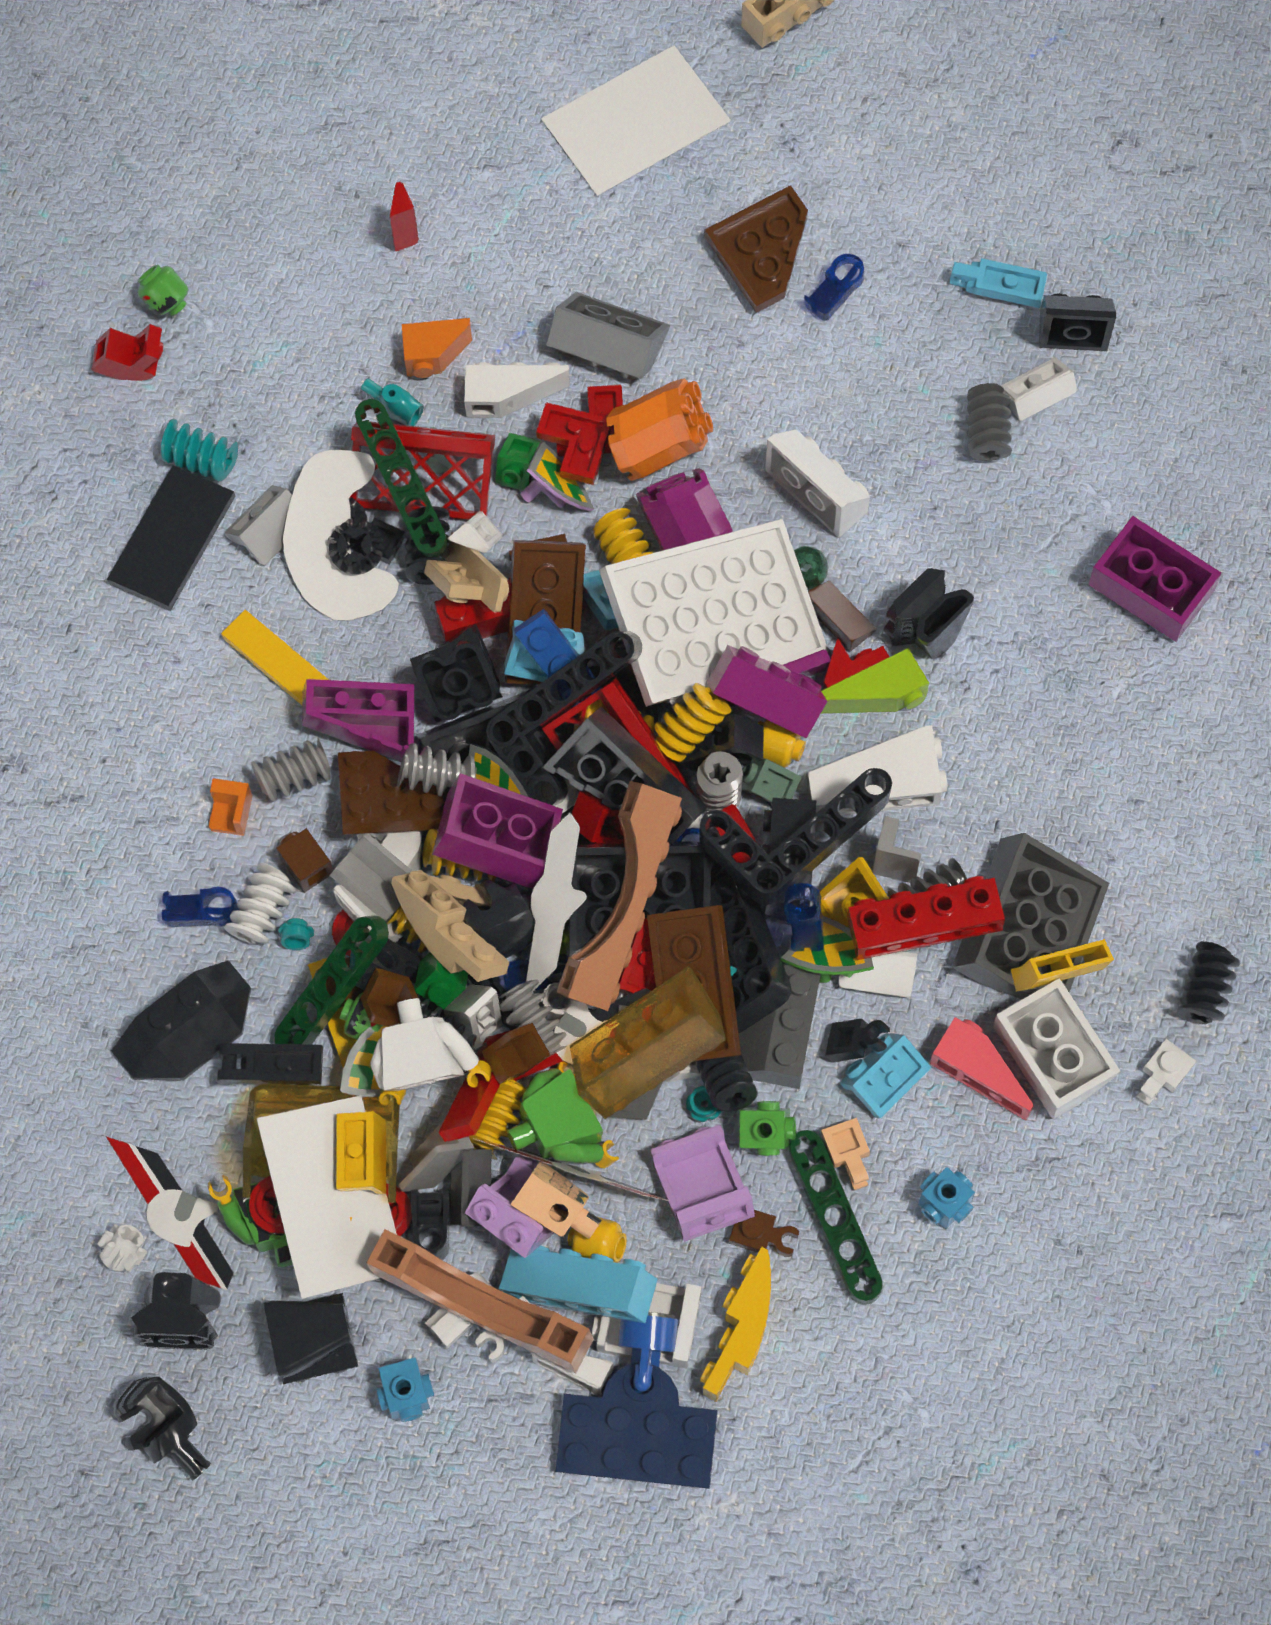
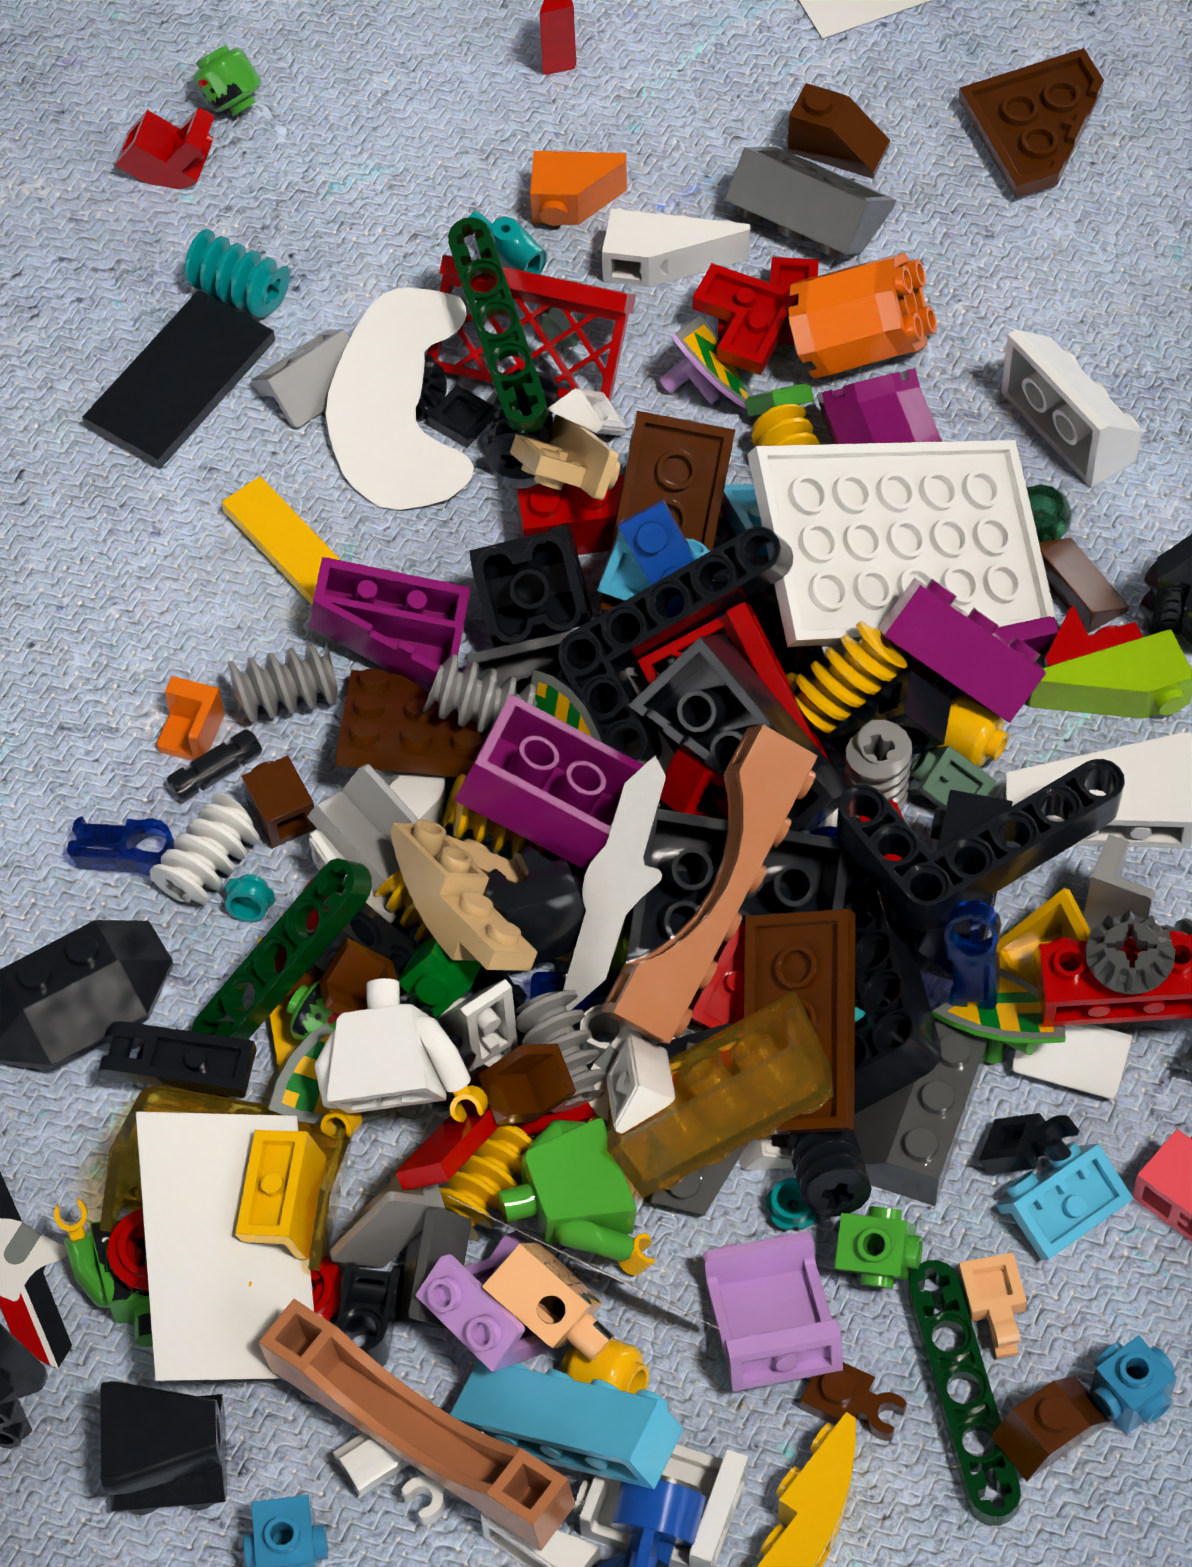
camera: 10 degrees right, 10 degrees down
black gear [328,518,384,575] -> none
green bracket [495,433,542,490] -> none
clear blue piece [804,253,865,321] -> none
none -> black axle [167,729,262,801]
none -> white slope [606,1034,676,1134]
none -> bright green tile [745,383,814,416]
none -> reddish brown slope [788,83,890,179]
none -> reddish brown slope [991,1376,1111,1482]
none -> dark grey gear [1086,910,1176,994]

